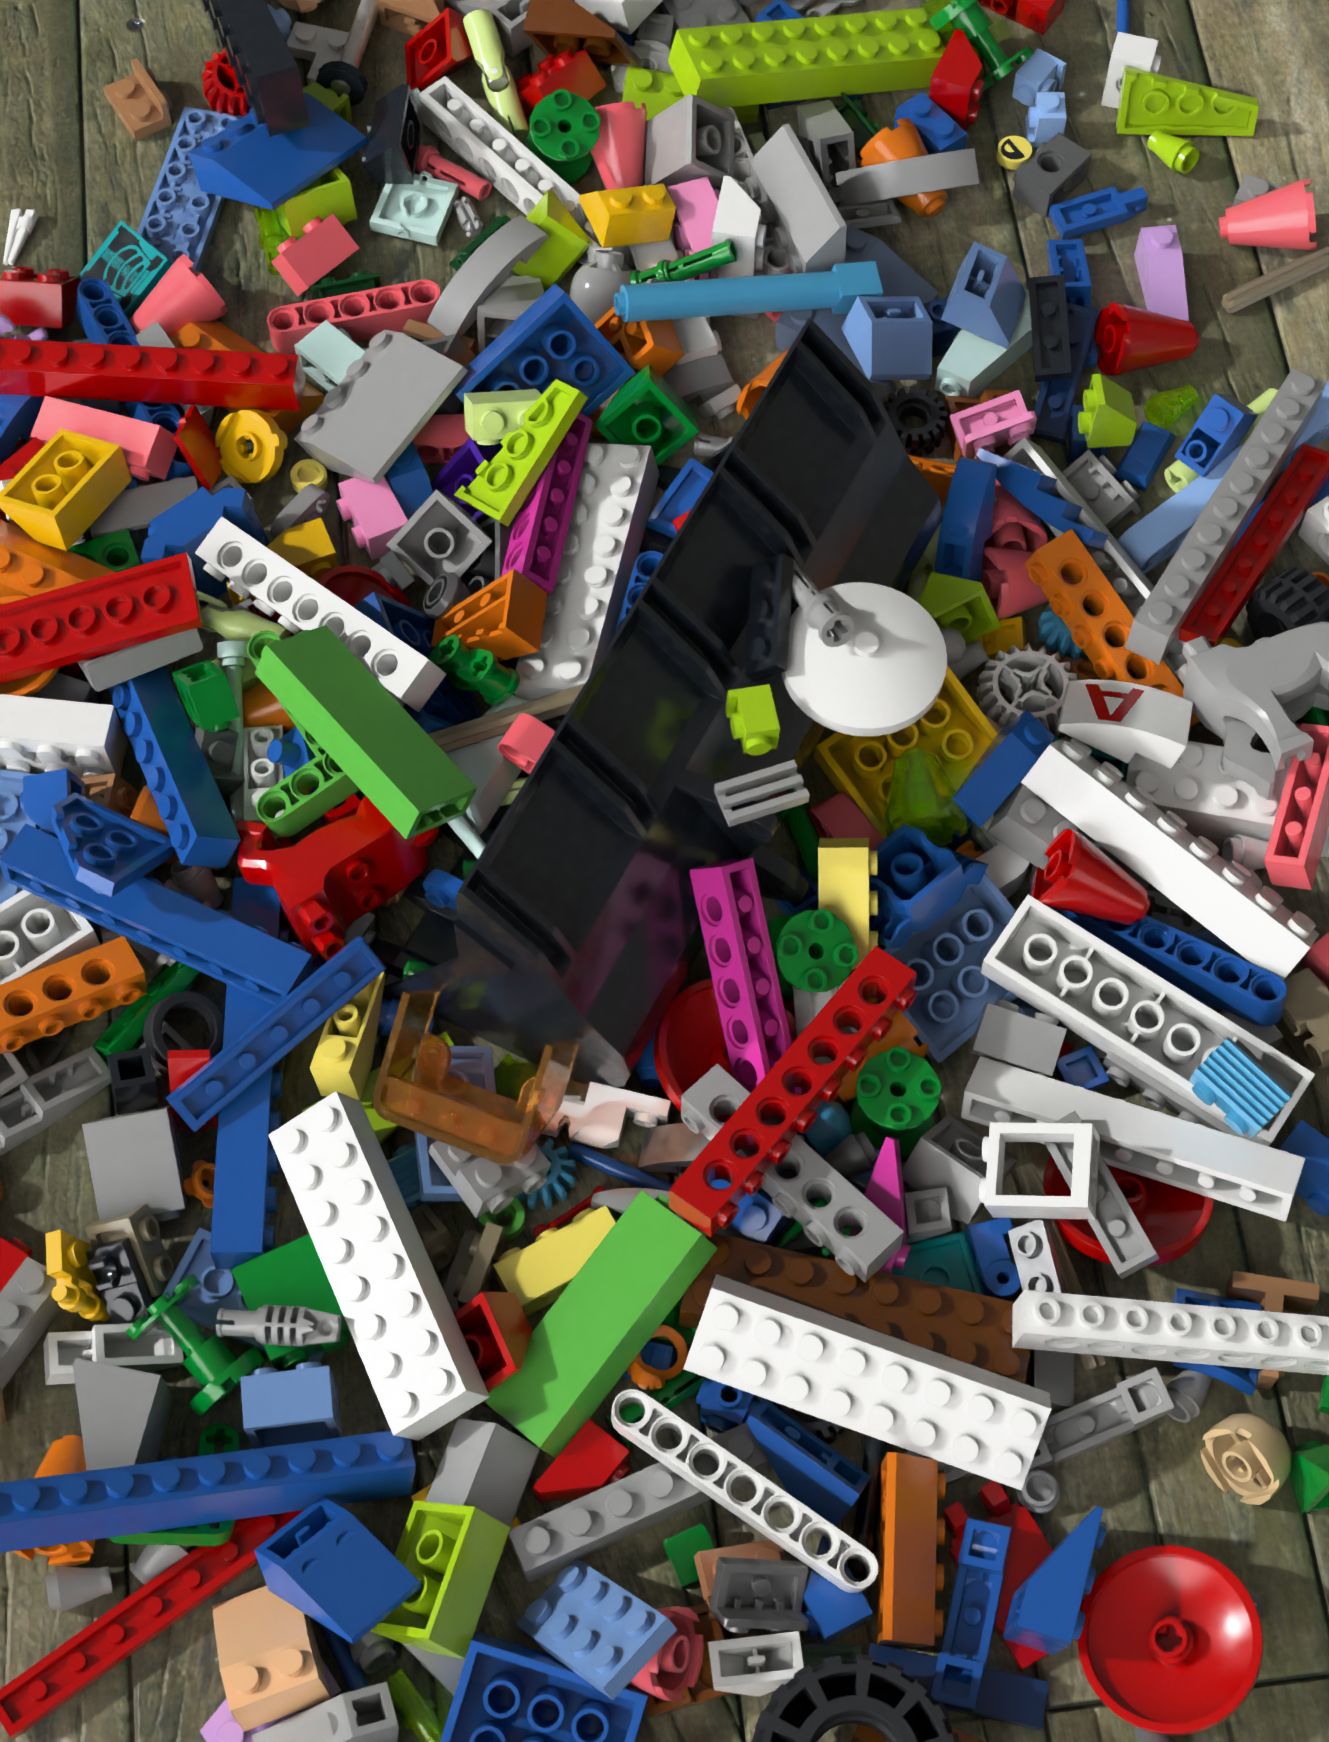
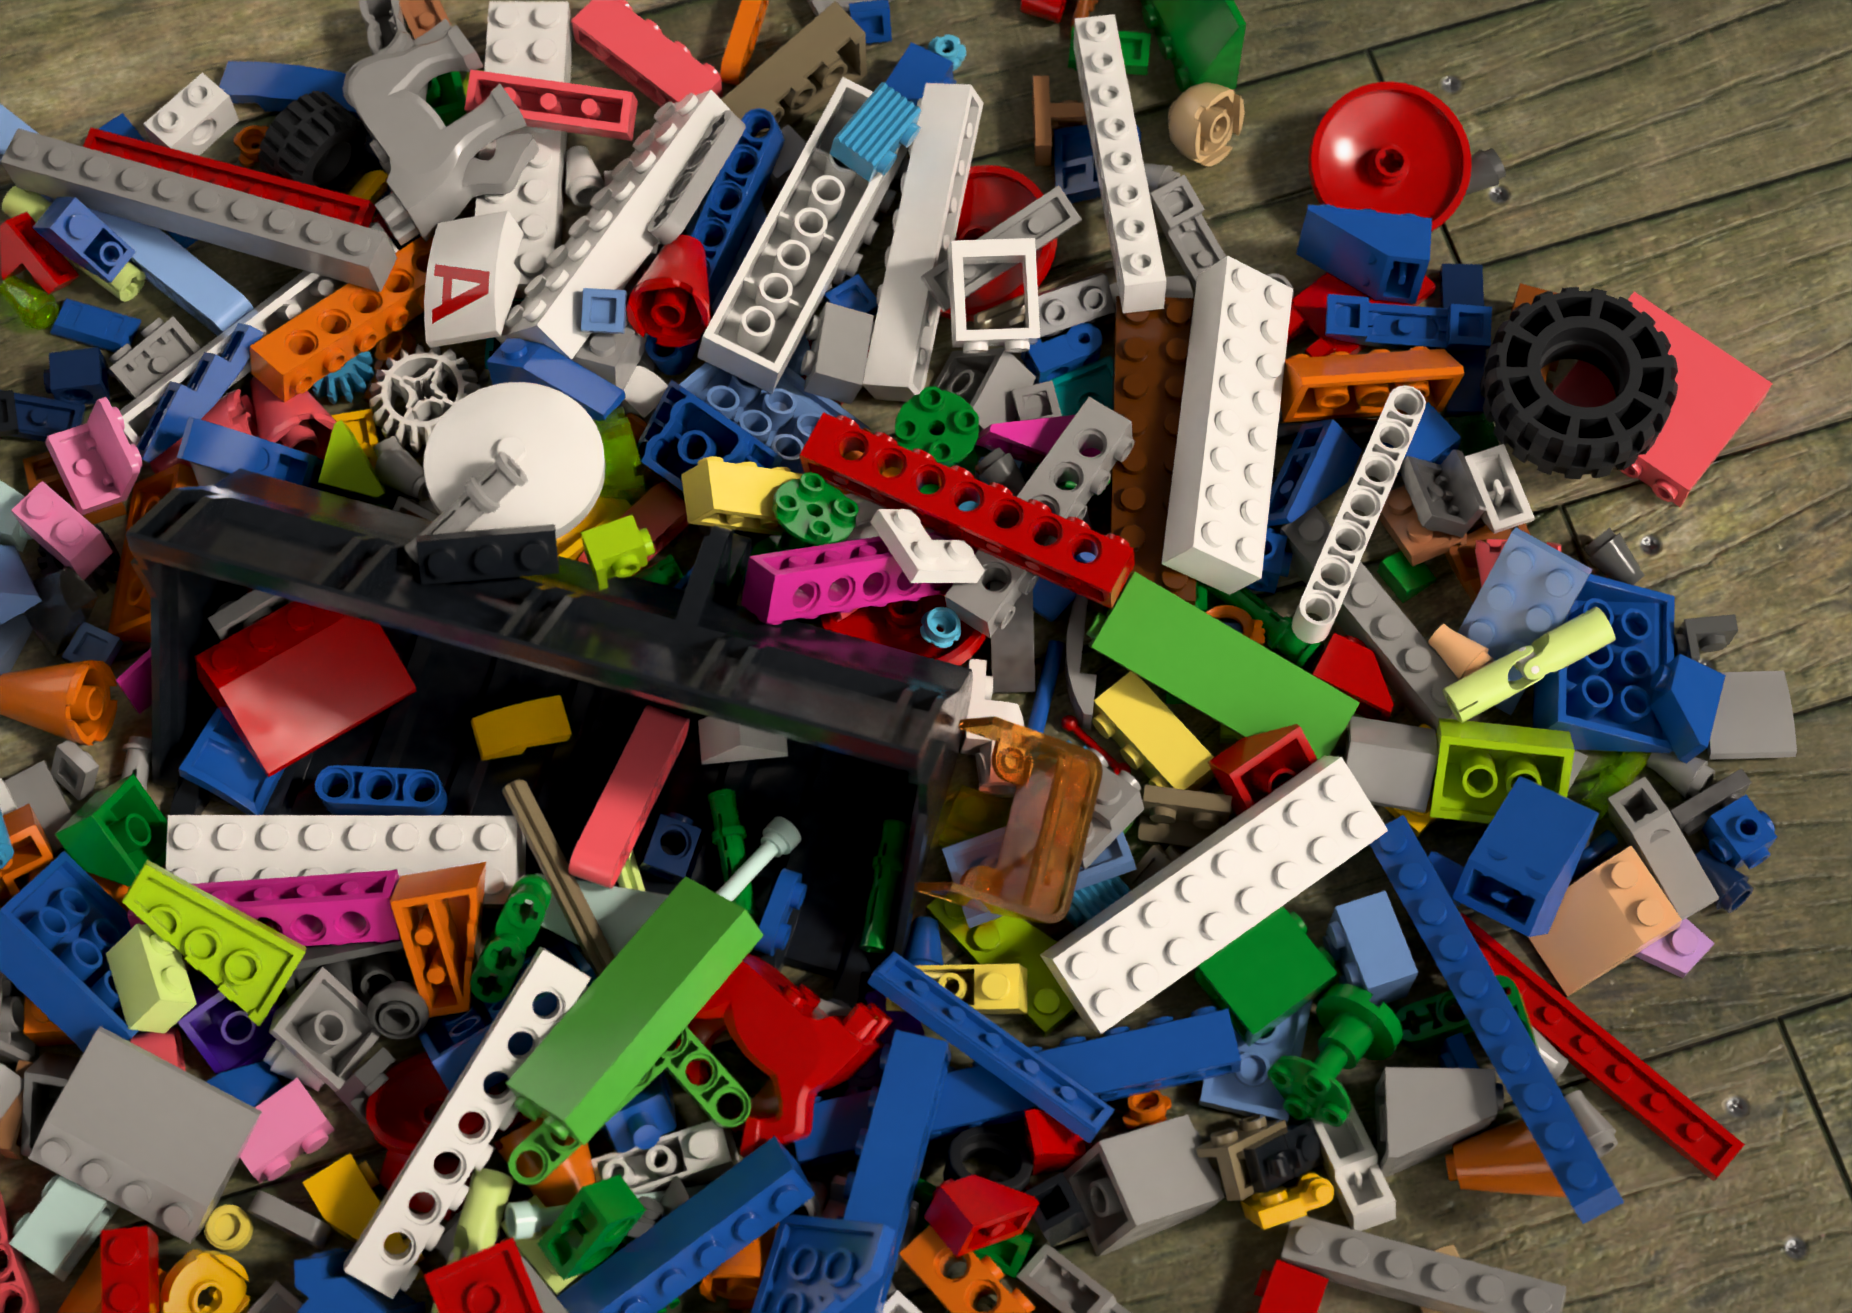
camera: 100 degrees left, 5 degrees up
light grey hinge [216,1304,341,1347] -> none
light grey tile [714,760,810,827] -> none
lime slope [1078,374,1137,448] -> none
none -> red slope [0,211,79,295]
none -> bright pink brick [11,481,113,582]
none -> medium blue plate [581,288,627,334]
none -> light grey beam [648,110,746,245]
none -> white plate [870,509,985,583]
none -> medium azure plate [920,607,961,648]
none -> red slope [924,1175,1040,1257]
none -> light nougat cone [1428,624,1494,680]
none -> blue slope [1429,851,1465,907]
none -> yellowish green piece [1442,606,1616,723]

